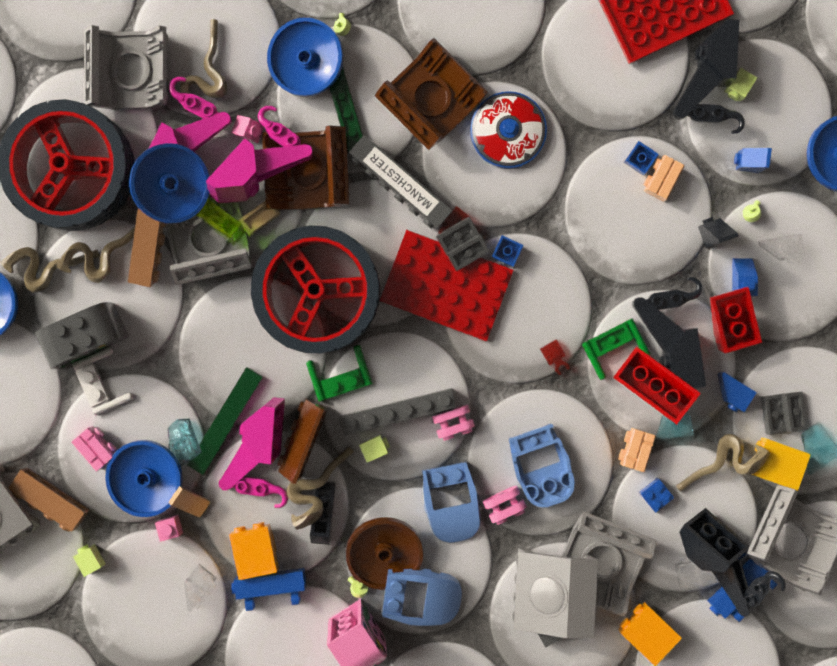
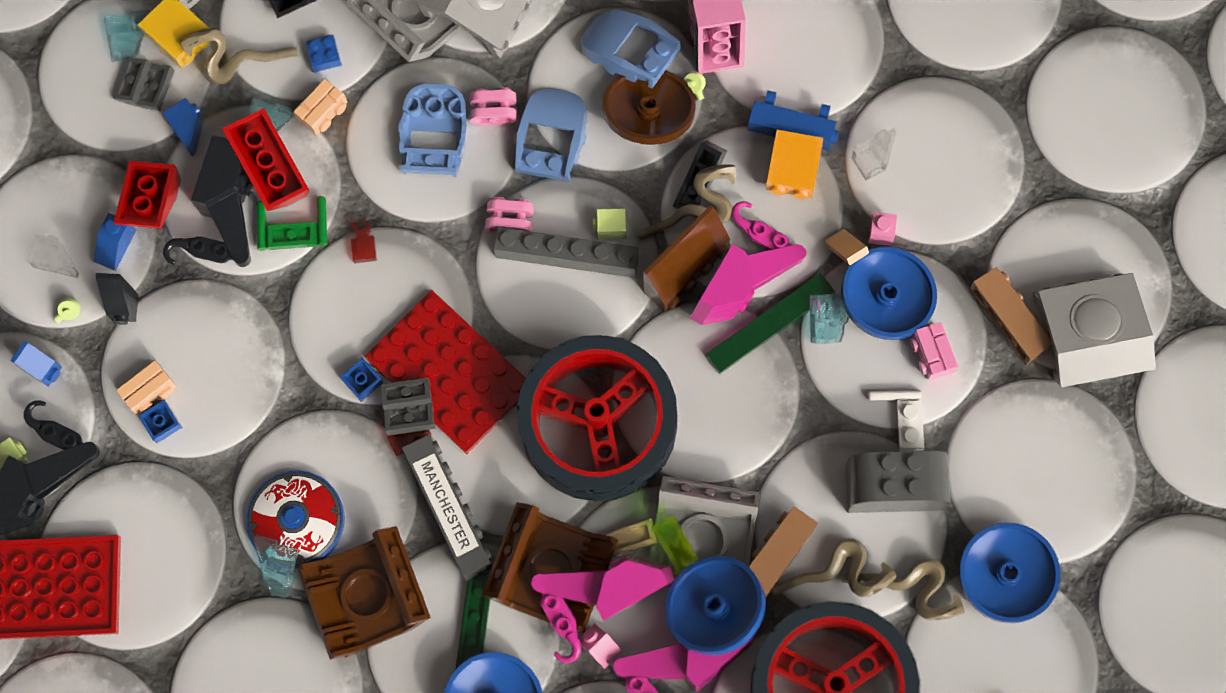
camera: 150 degrees left, 15 degrees down
yellowish green brick [73,544,106,577] -> none
green plate [306,345,373,402] -> none
none -> clear light blue slope [254,535,298,598]

